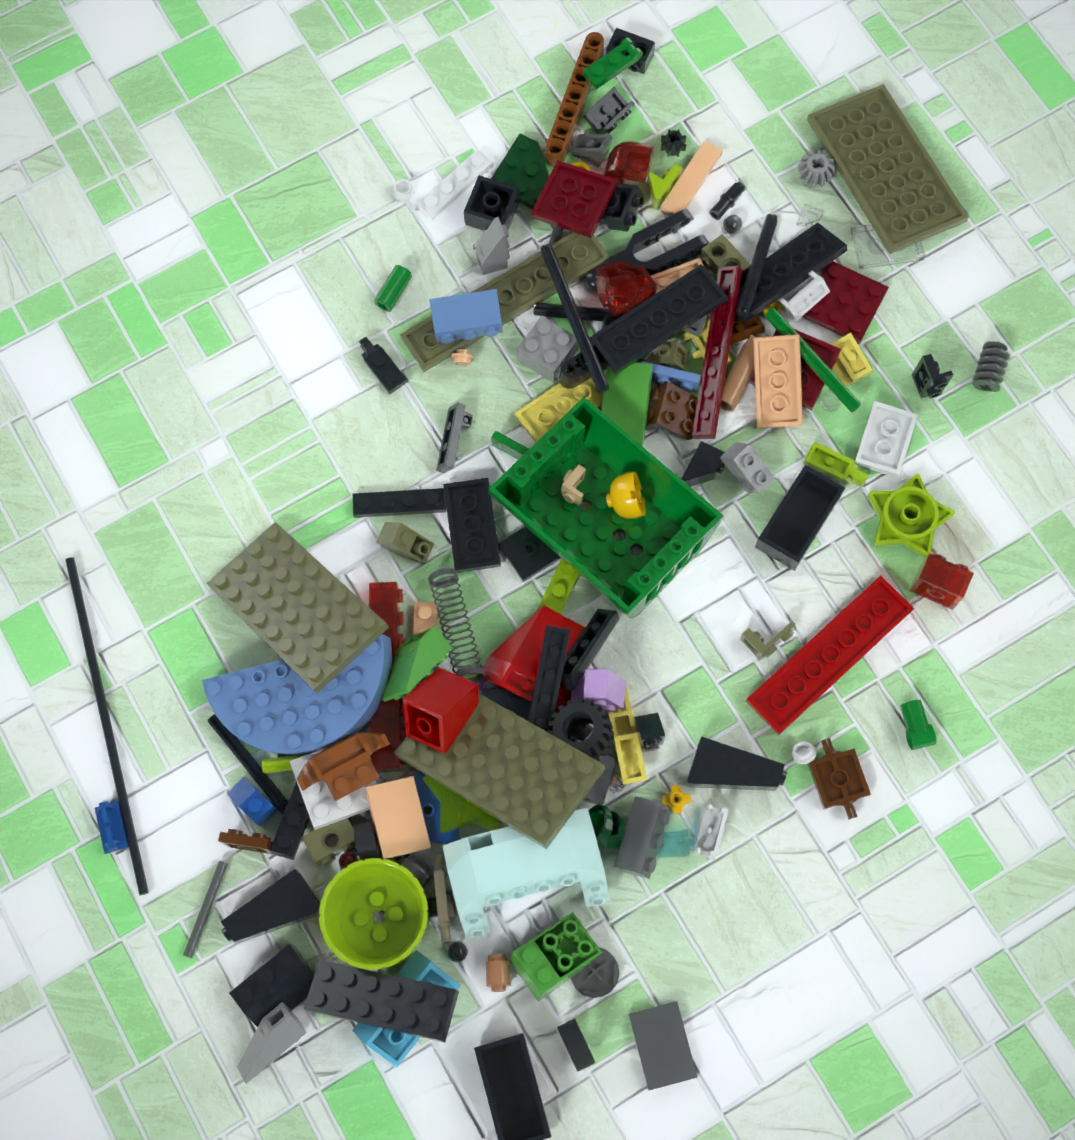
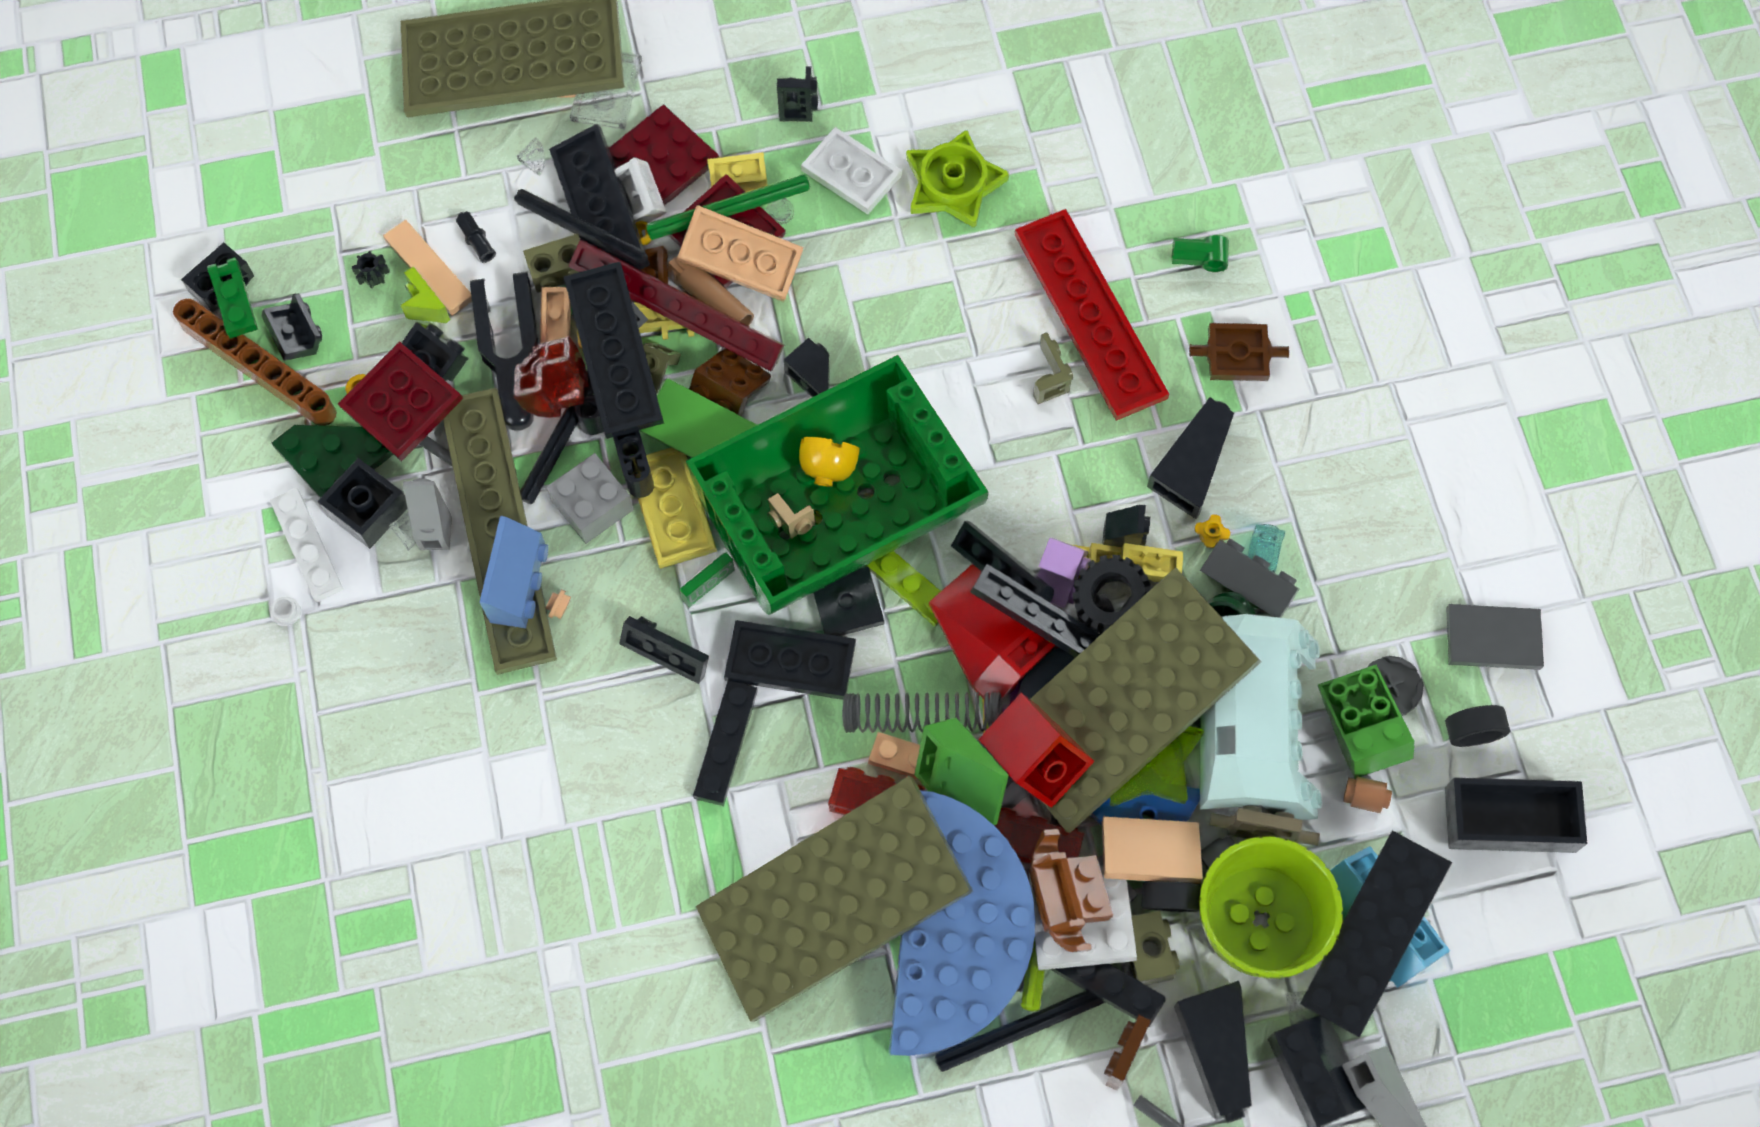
camera: 75 degrees left, 5 degrees down
blue slope [227,777,278,827] -> none
clear red piece [339,852,360,871] -> none
black hinge [359,337,408,395] -> none
green axle [374,265,412,312] -> none
olive slope [376,522,434,564] -> none
black hinge [448,942,468,962] -> none
black axle [540,244,609,393] -> none
dark grey slope [570,134,613,168] -> none
clear red brick [603,141,654,184] -> none
medium blue plate [641,362,701,392] -> none
white hinge [690,804,729,860] -> none
light grey brick [720,442,775,494] -> none
dark grey hinge [723,214,743,234] -> none
black piece [755,464,845,571] -> none
white plate [792,741,817,764] -> none
light grey gear [798,149,835,189] -> none
lime hinge [803,442,868,487] -> none
clear red brick [909,553,974,610] -> none
dark grey piece [972,341,1010,392] -> none

